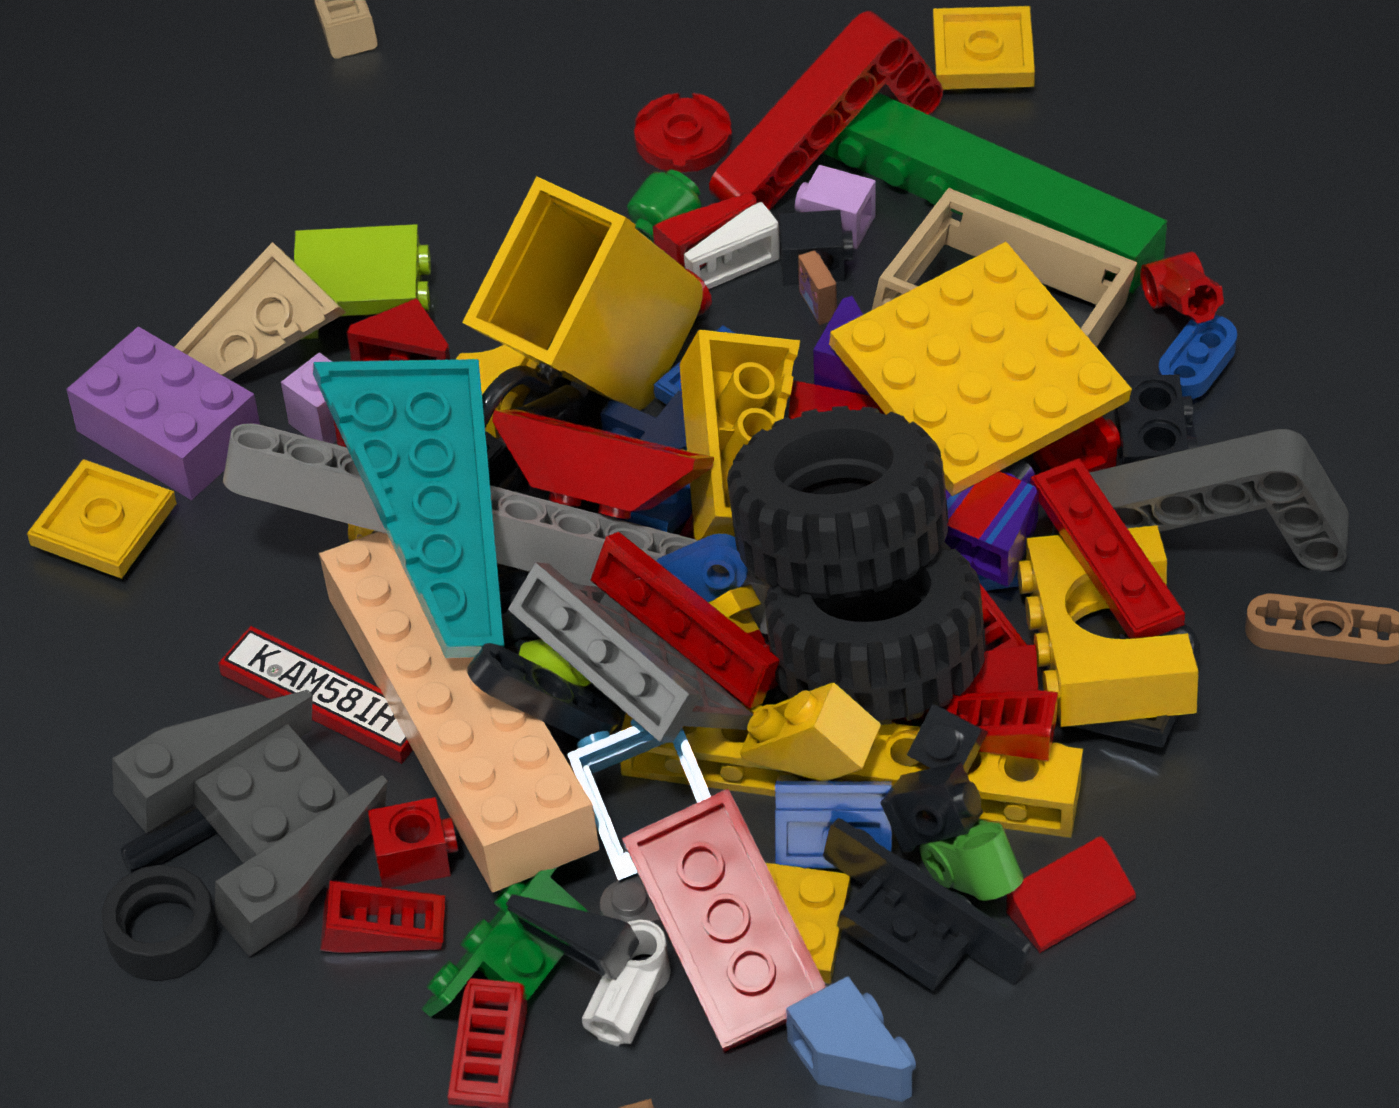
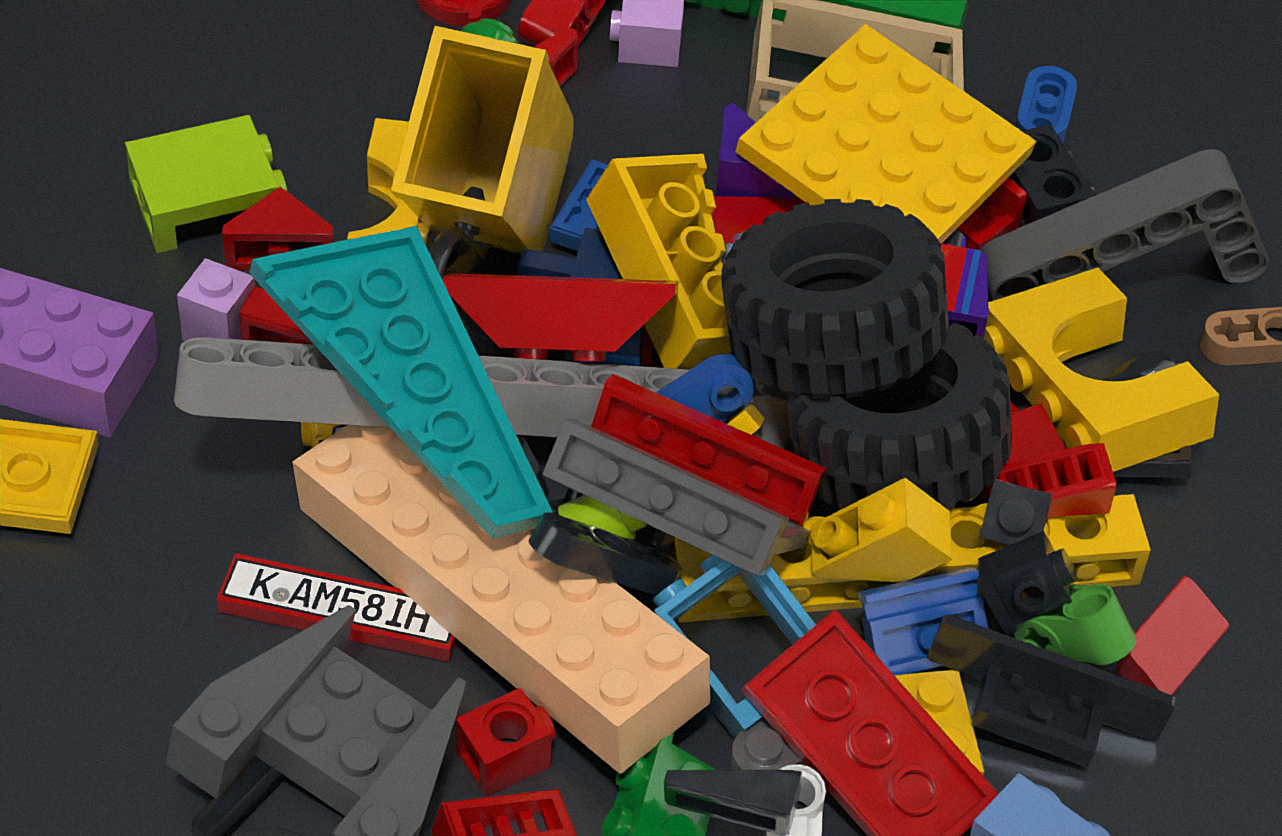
camera: 25 degrees left, 0 degrees up
tan wing [175,242,347,380] -> none
white slope [684,202,780,289] -> none
black brick [779,210,853,286] -> none
nougat tile [798,250,837,325] -> none
red tile [1030,458,1185,639] -> none
red piece [1140,251,1224,323] -> none

